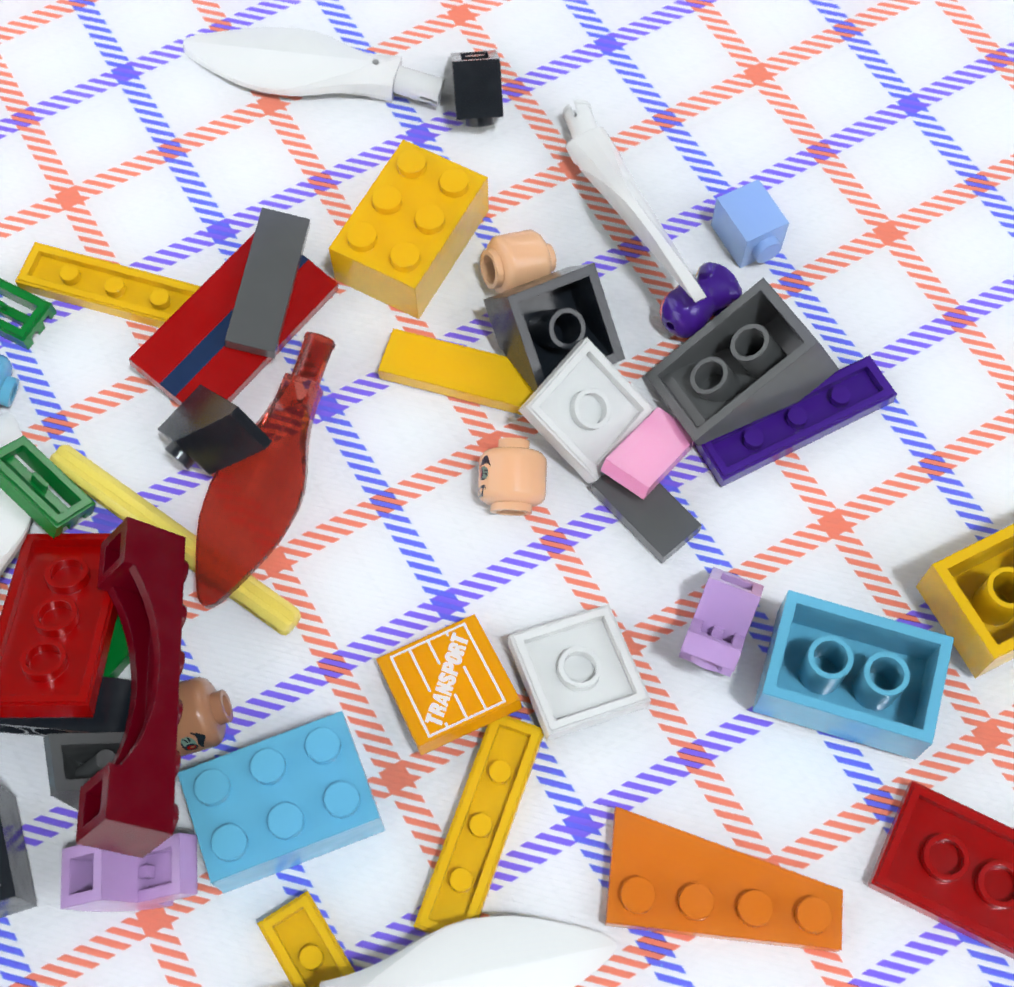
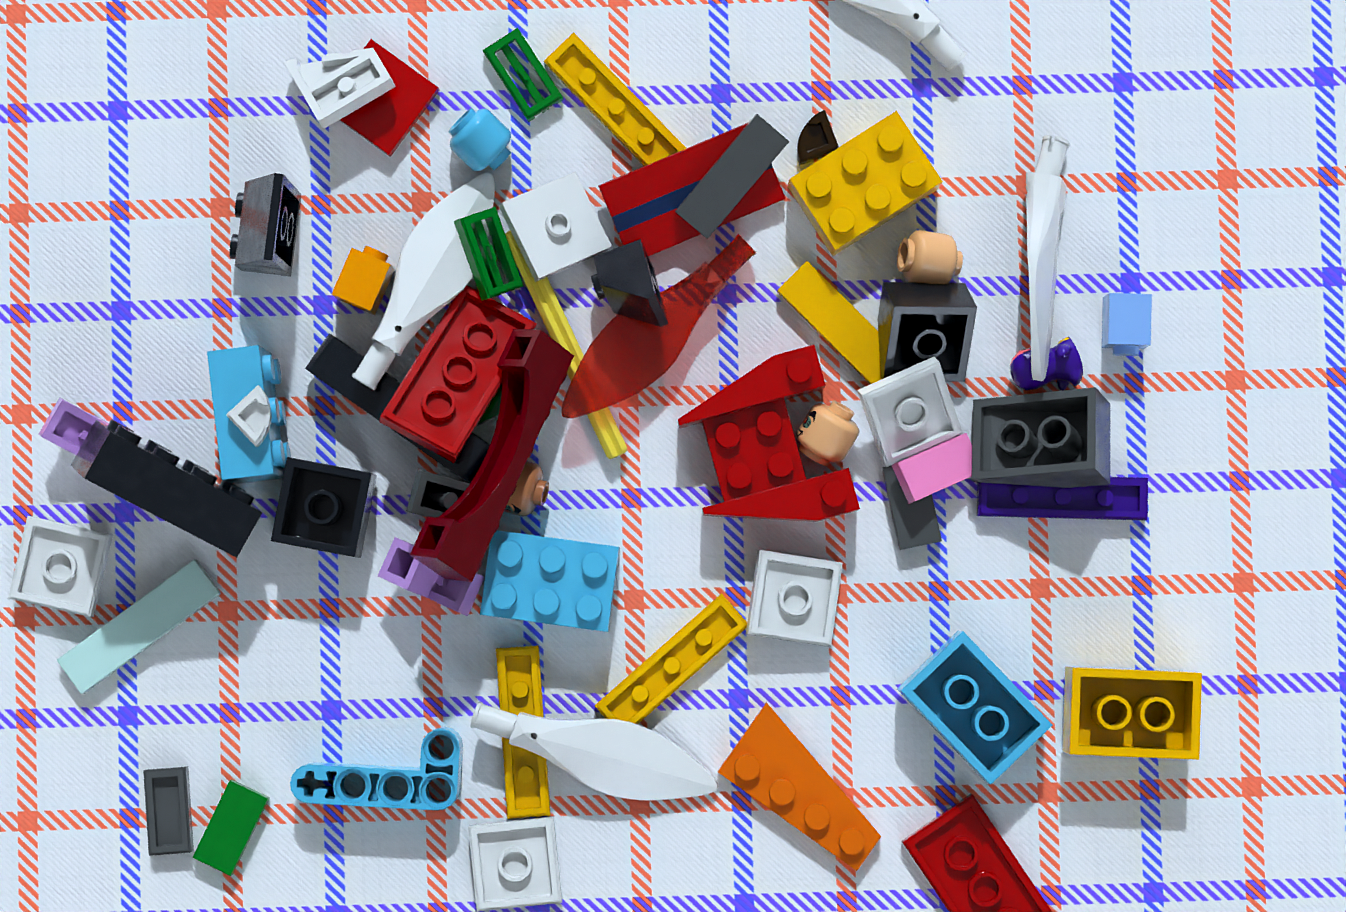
camera: 30 degrees right, 20 degrees up
light orange tile [376,614,522,756] -> none
black slope [451,50,504,127] -> none
lavender brick [679,567,764,677] -> none
none -> white plate [499,171,612,282]
none -> red wedge [678,345,860,522]
none -> dark brown tile [797,110,839,166]

